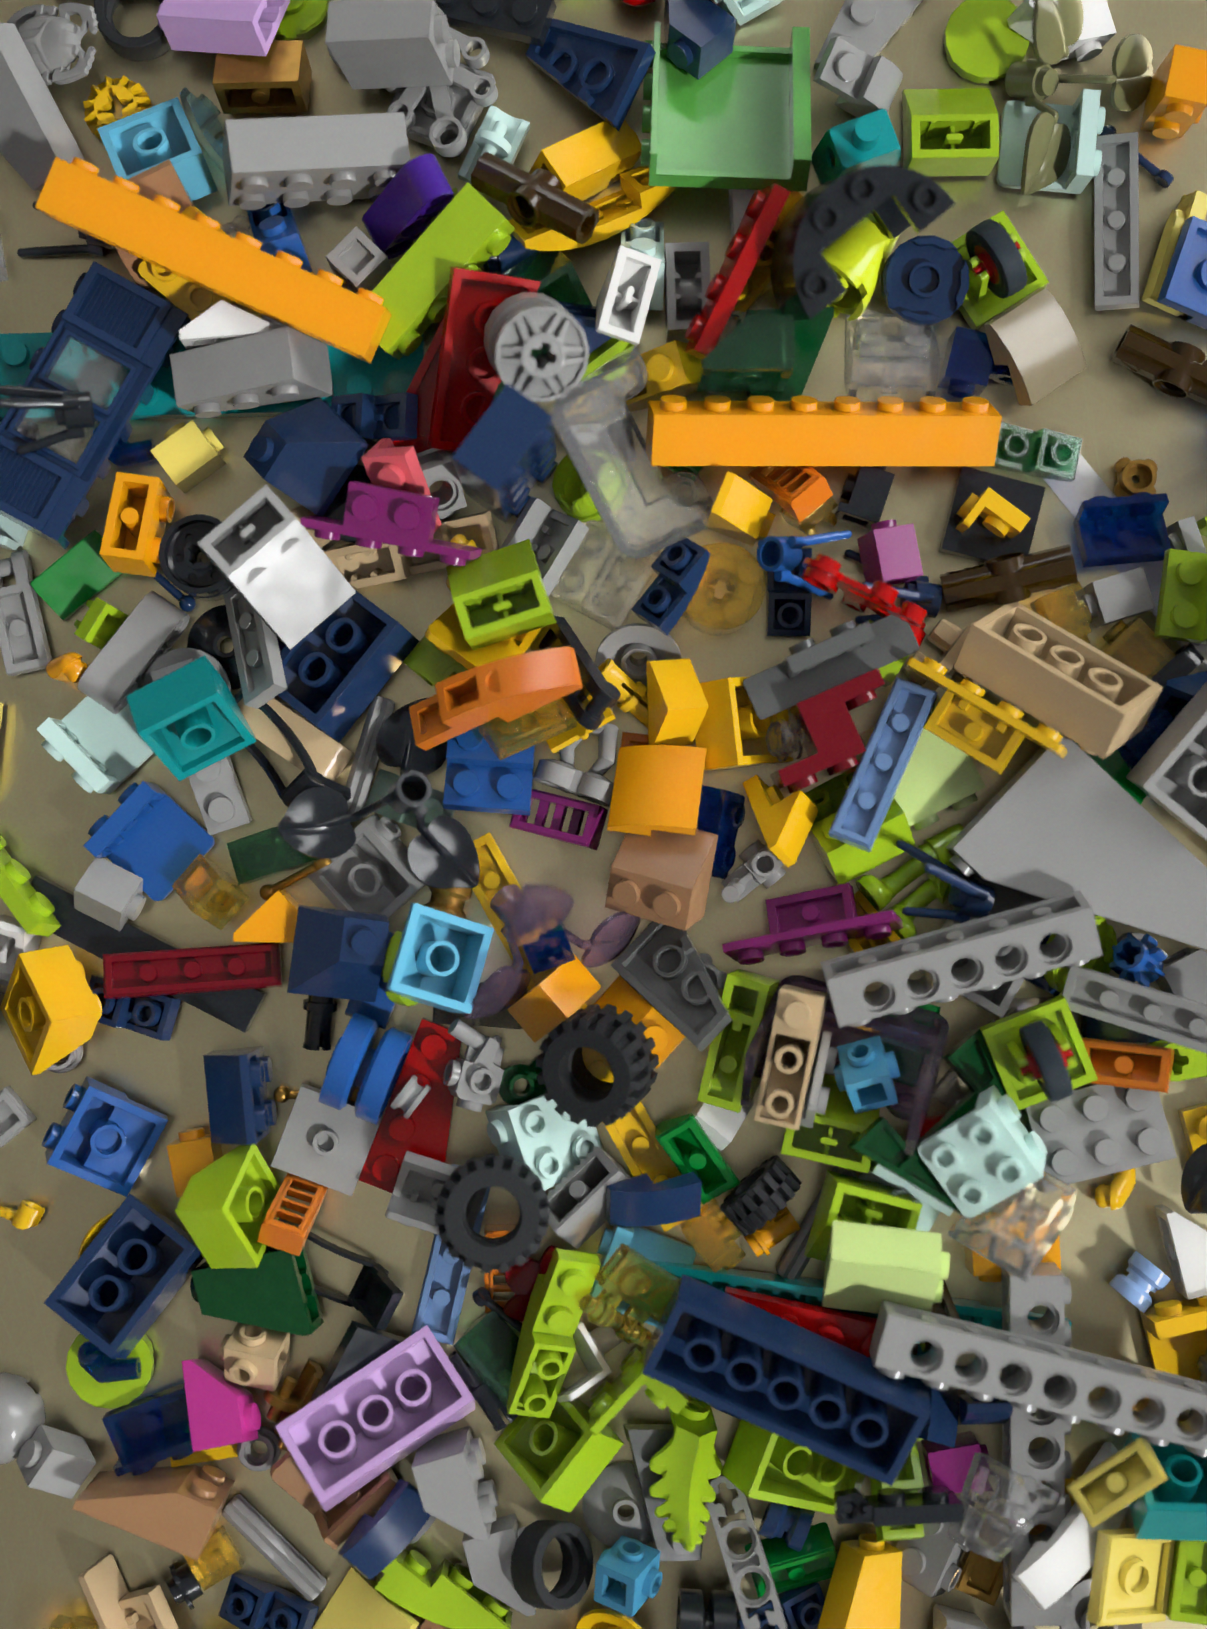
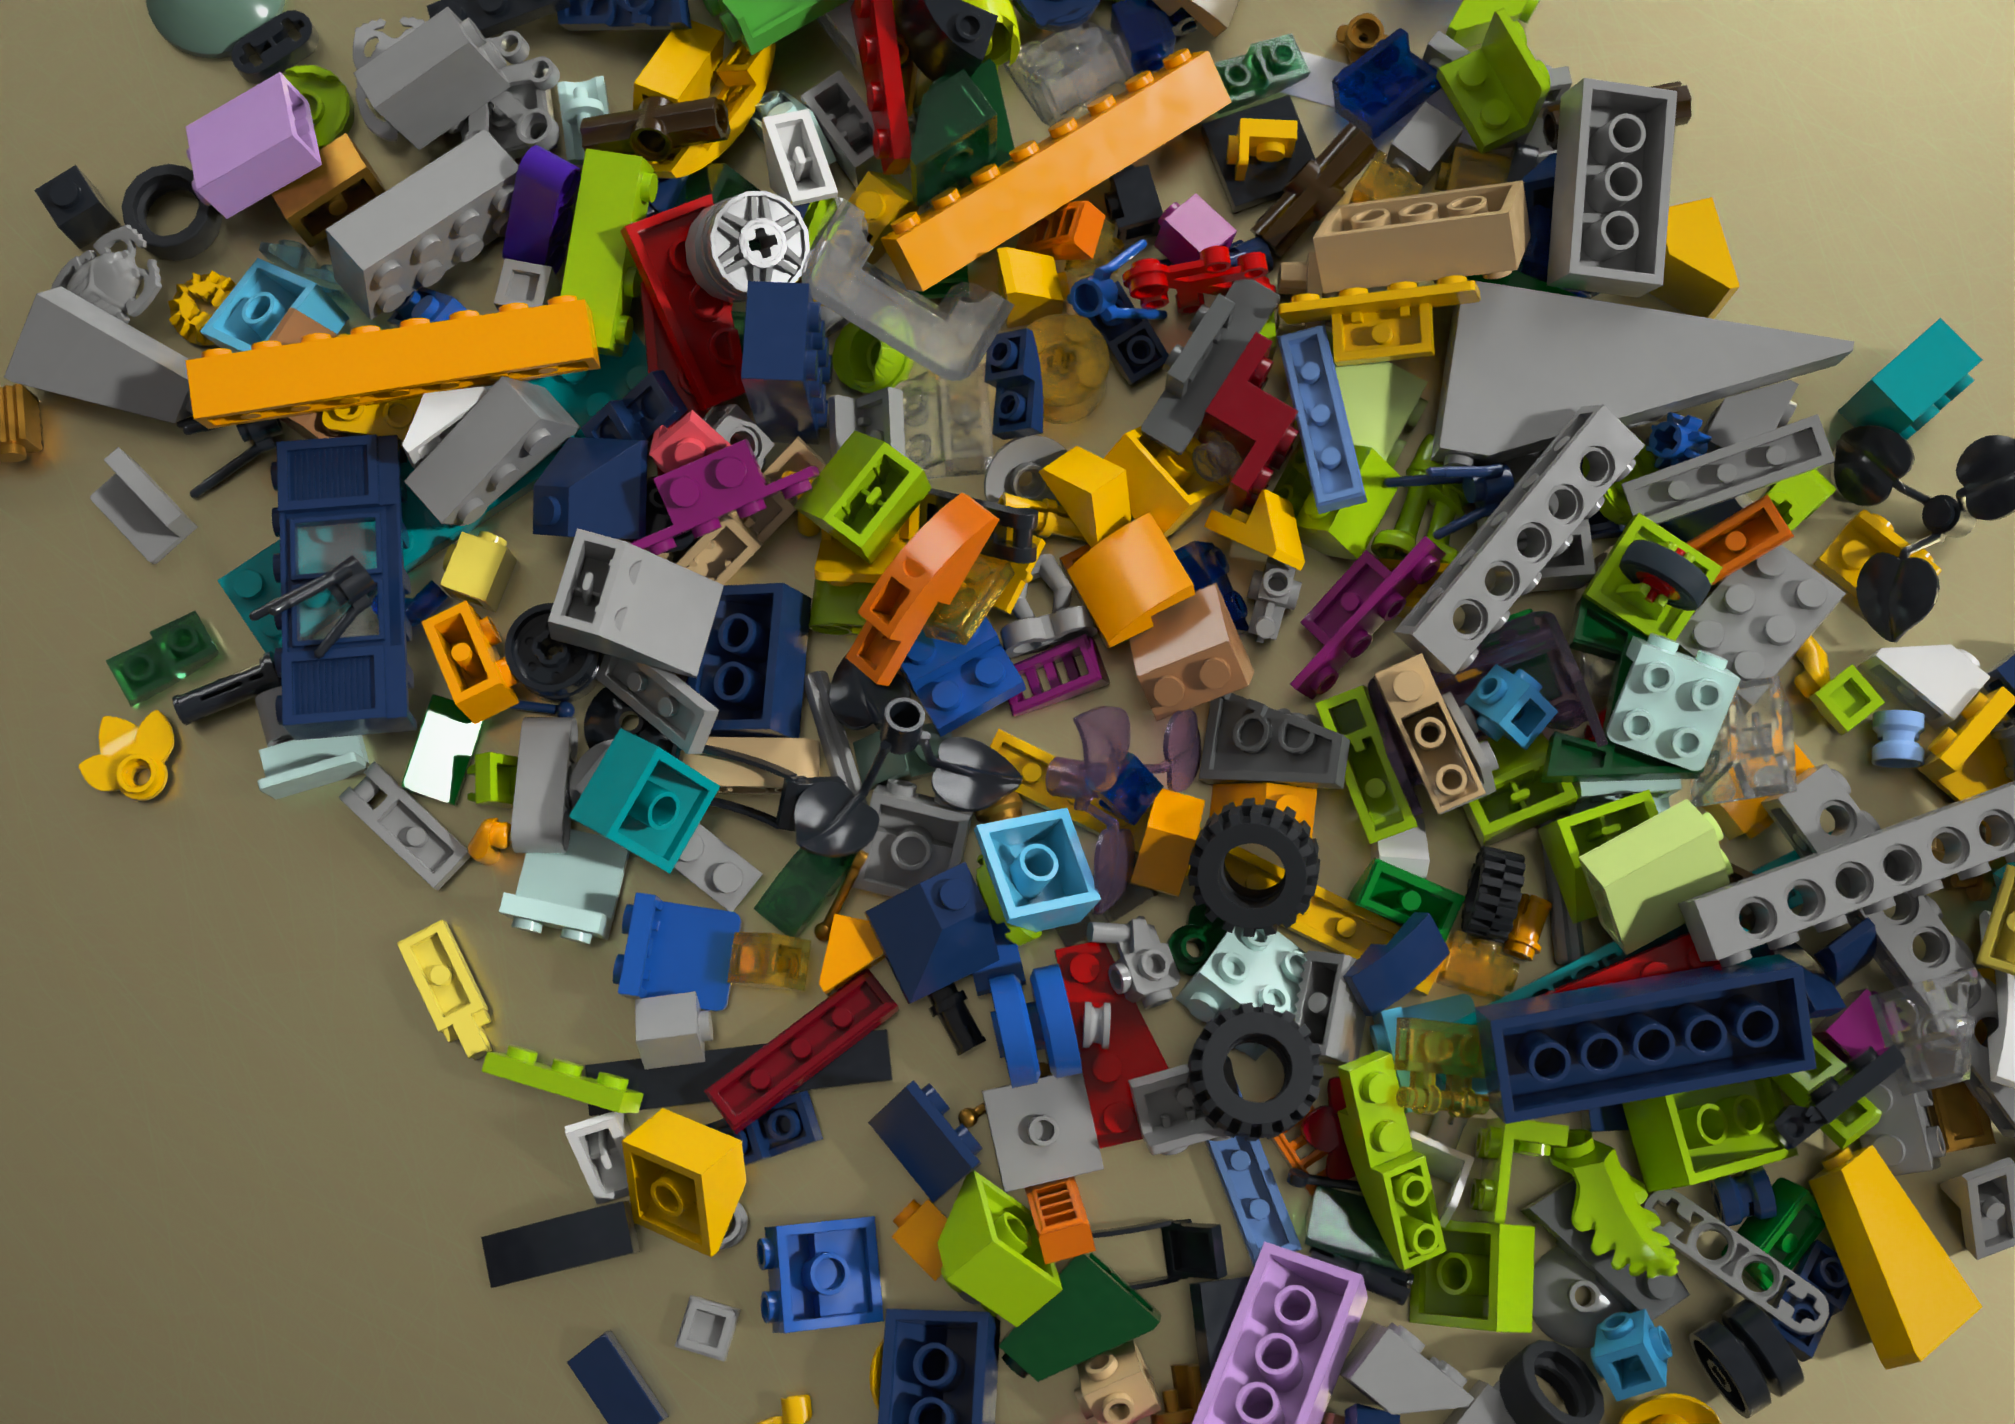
camera: 30 degrees left, 10 degrees down
none -> lime tile [1809,664,1885,736]

